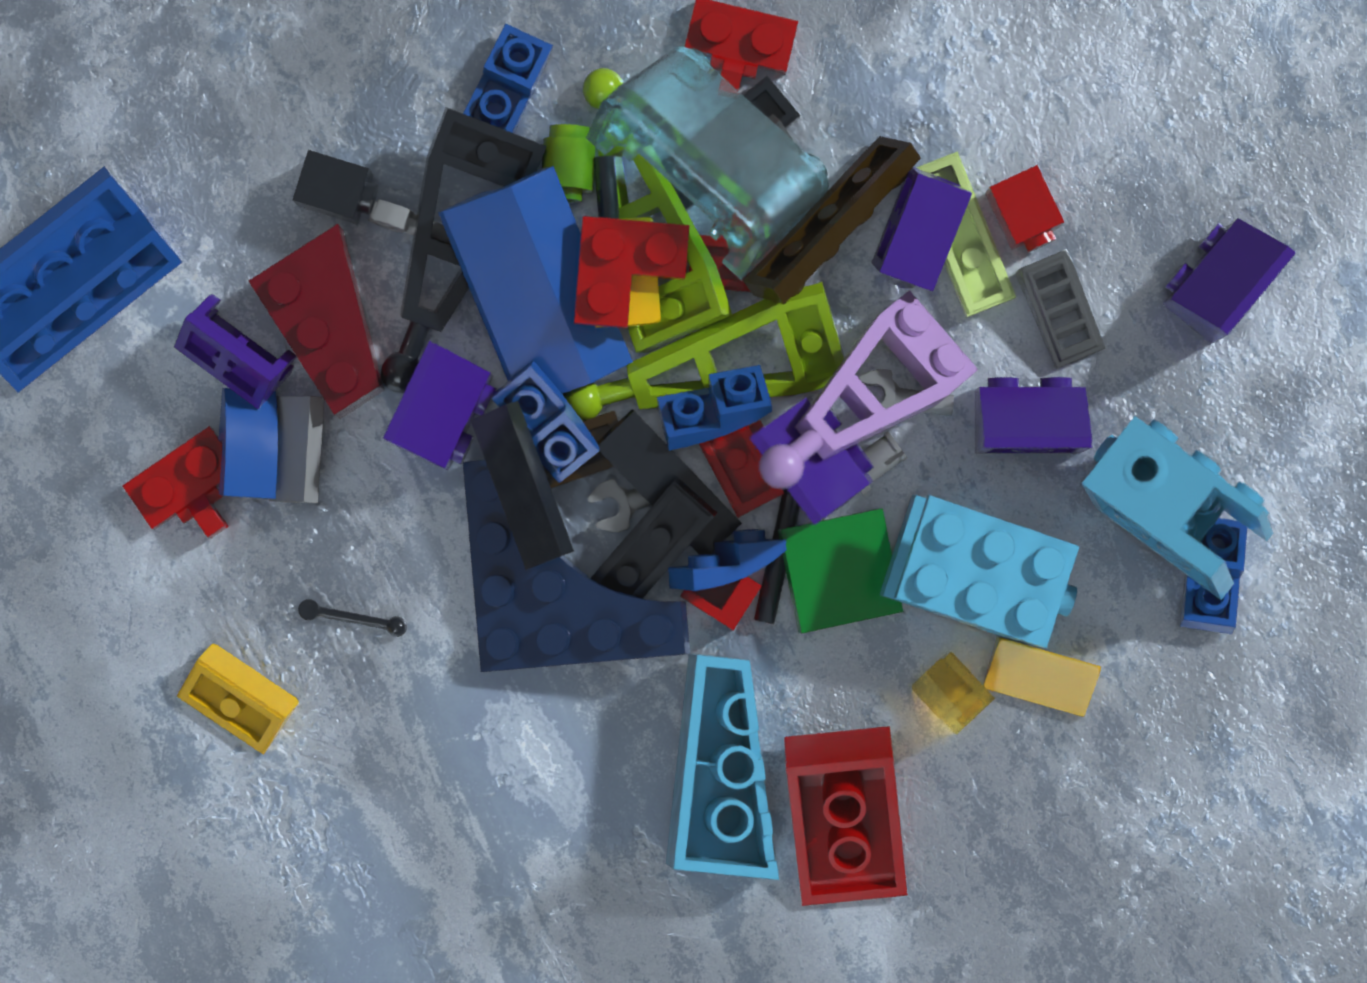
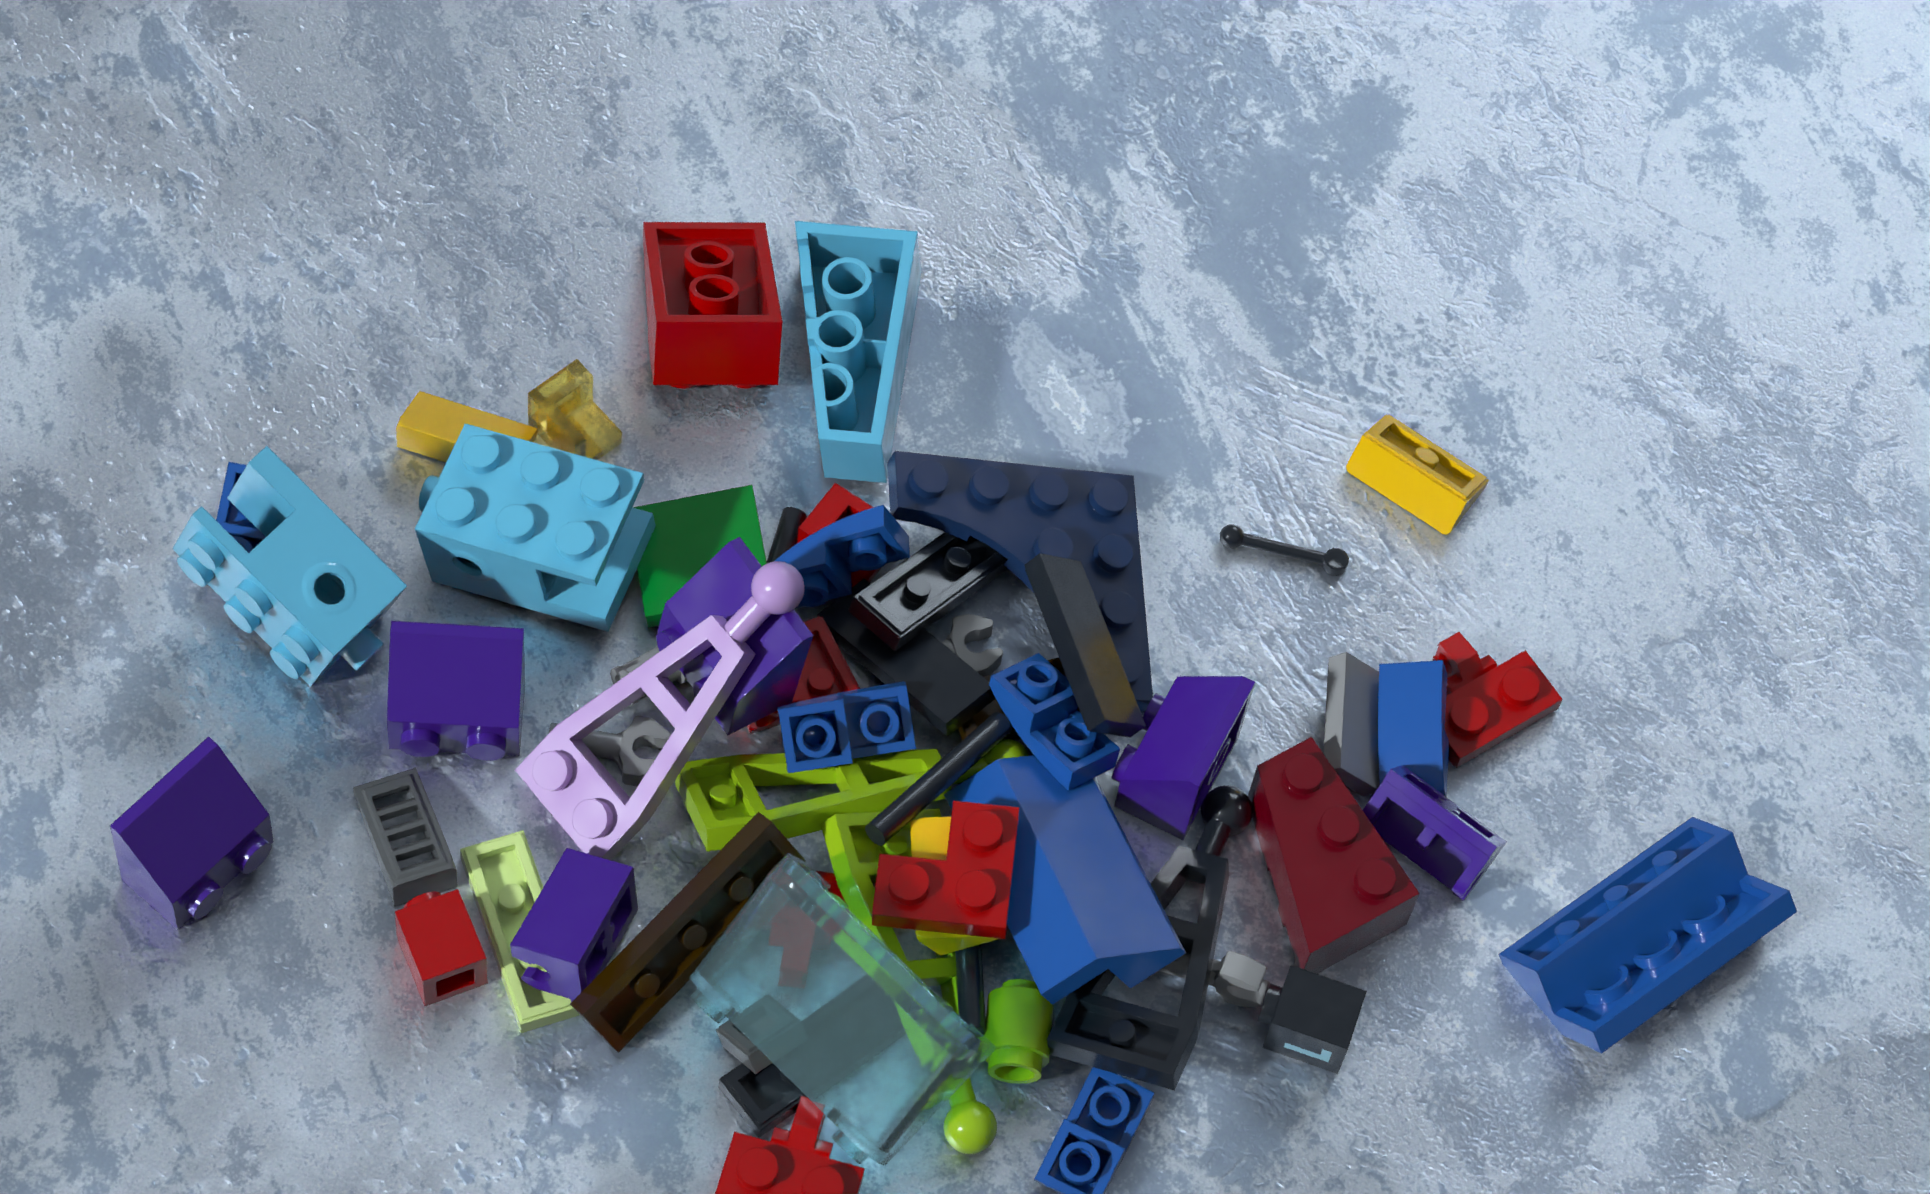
camera: 175 degrees right, 25 degrees down
none -> black bar [865,712,1012,846]

